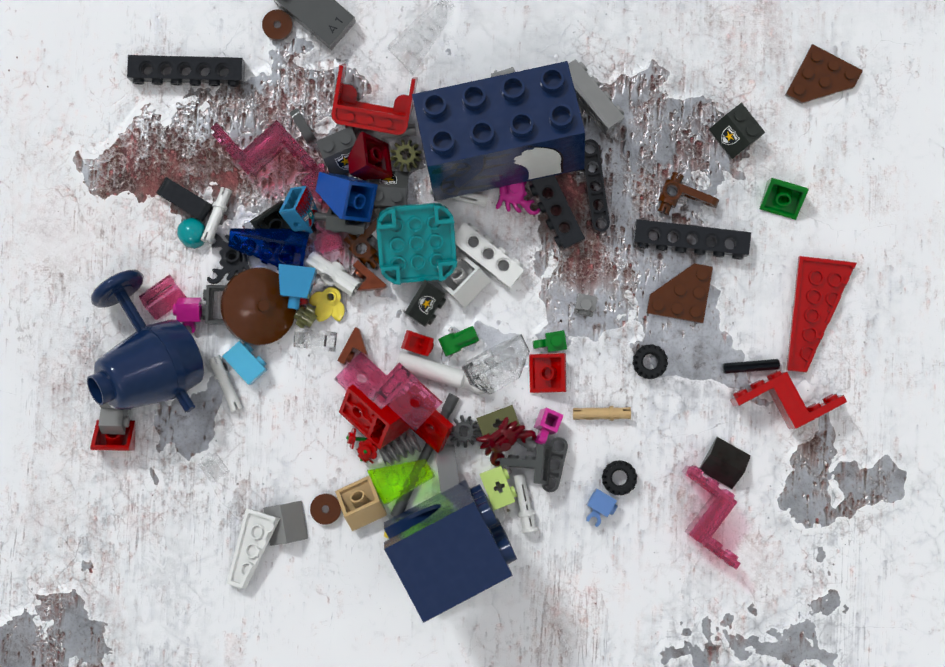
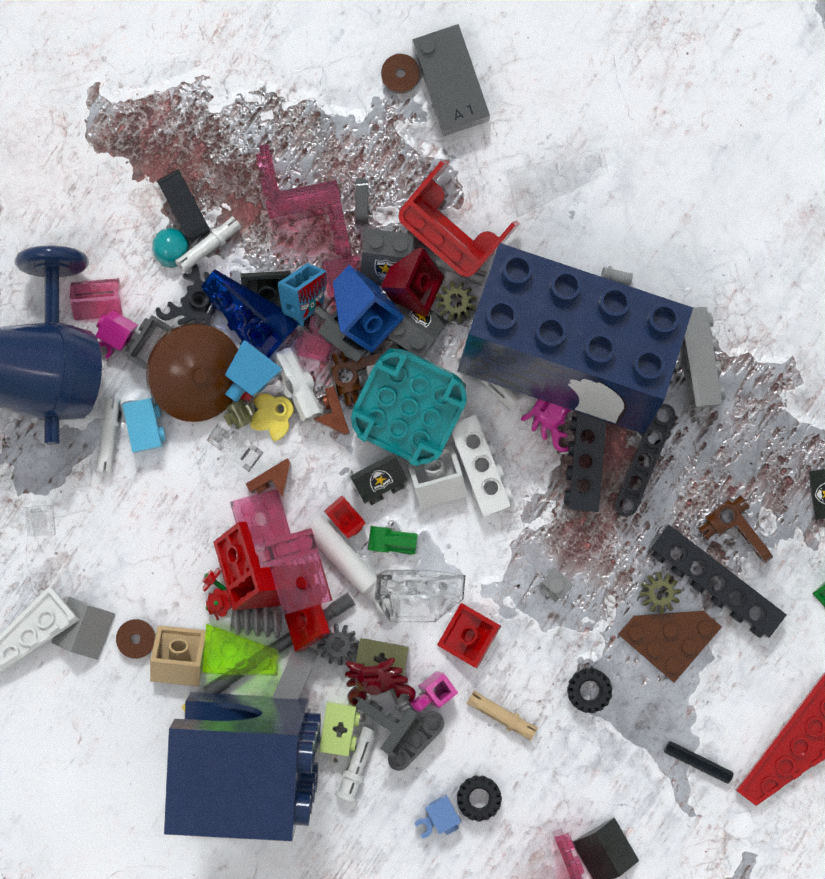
camera: 30 degrees right, 0 degrees up
black brick [127,55,245,87] -> none
green plate [532,330,567,352] -> none
red bracket [730,371,847,429] -> none
none -> olive gear [639,572,681,614]

